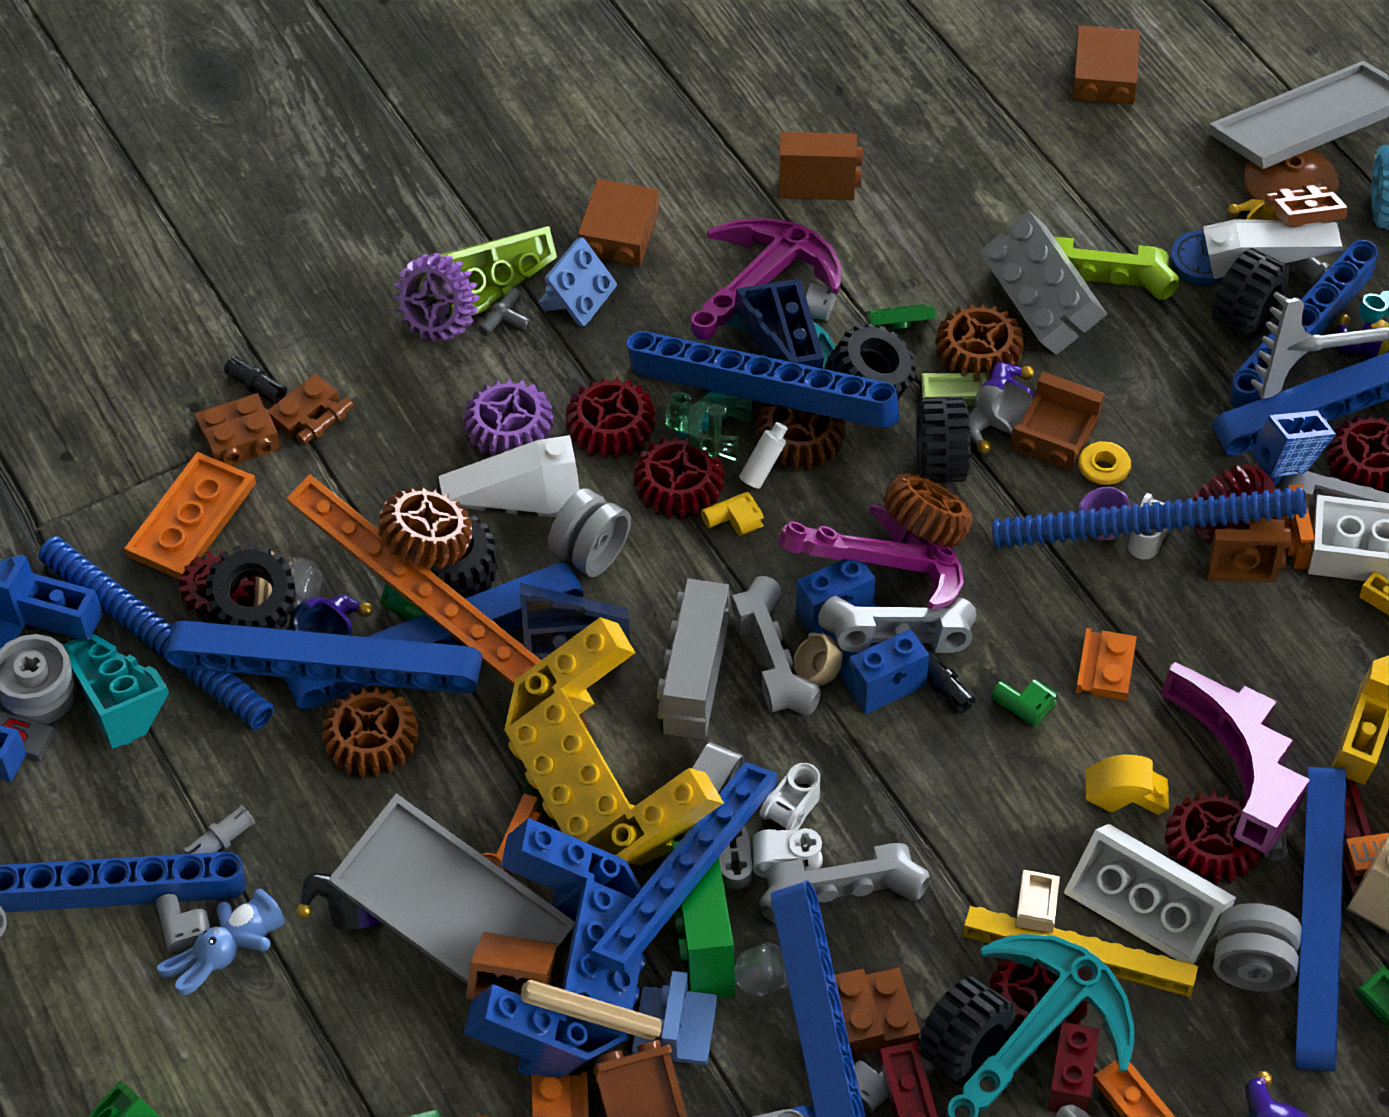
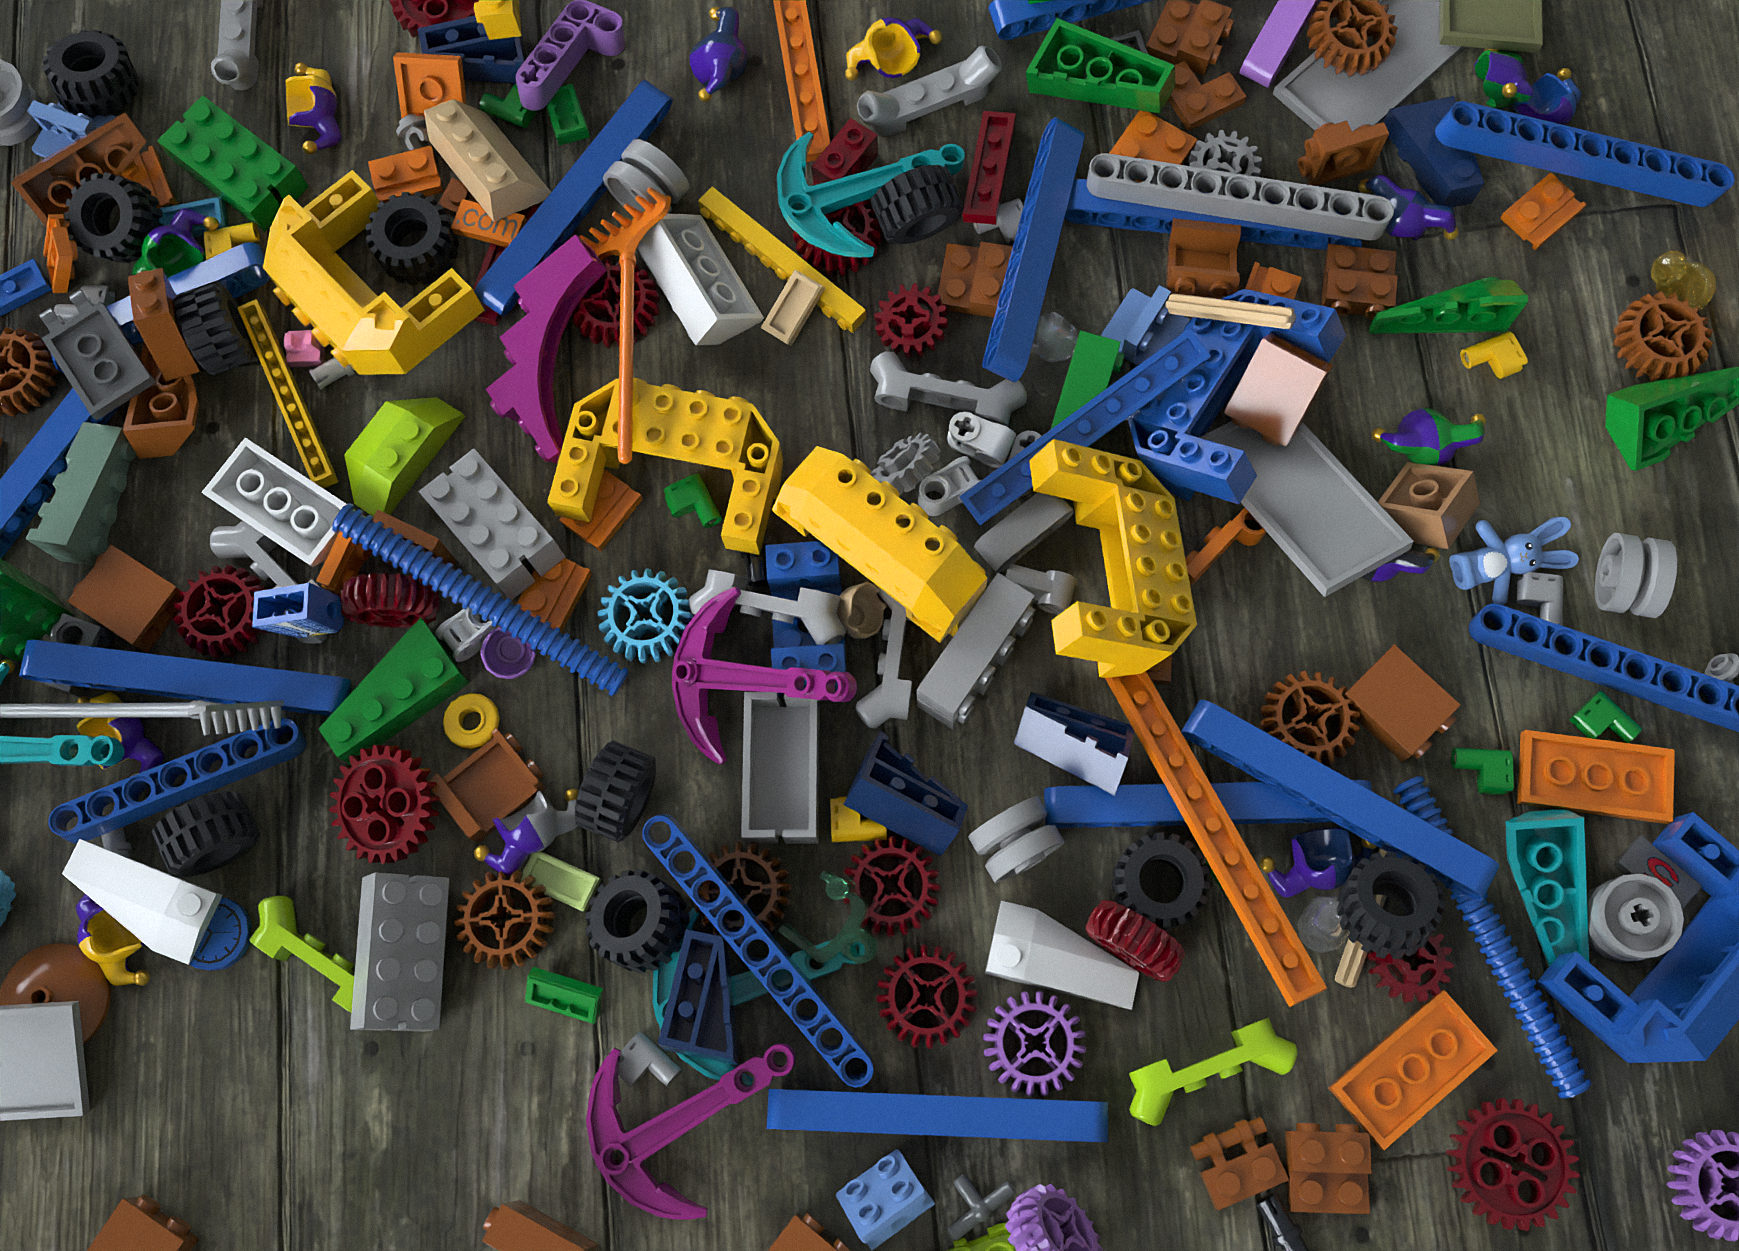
camera: 150 degrees left, 20 degrees up
light grey pin [183,805,255,854] -> none
dark orange gear [378,486,472,570] -> none
white cylinder [739,422,788,489] -> none
dark orange gear [882,473,974,547] -> none
yellow brick [1085,755,1169,815] -> none
dark orange plate [1264,185,1348,227] -> none
none -> green wedge [319,617,470,765]
none -> dark red gear [329,745,440,864]
none -> lime wedge [344,397,465,517]
none -> light grey piece [419,448,566,600]
none -> orange plate [516,558,592,633]
none -> yellow wedge [547,378,783,555]
none -> orange piece [579,187,671,464]
none -> medium azure gear [598,568,694,664]
none -> light grey piece [741,692,820,844]
none -> blue beam [766,1089,1108,1142]
none -> yellow wedge [772,446,987,643]
none -> dark blue wedge [843,731,968,856]
none -> light grey gear [871,433,941,495]
none -> dark red gear [874,283,948,358]
none -> light grey piece [1006,563,1077,615]
none -> dark red gear [1085,900,1186,982]
none -> lime plate [1129,1017,1298,1126]
none -> dark orange brick [1343,644,1461,762]
none -> piece [1371,408,1486,466]
none -> medium nougat slope [1378,462,1480,549]
none -> dark red gear [1446,1098,1580,1231]
none -> green piece [1451,747,1514,795]
none -> orange plate [1517,730,1675,824]
none -> green piece [1569,690,1643,743]
none -> light grey wheel [1594,532,1677,618]

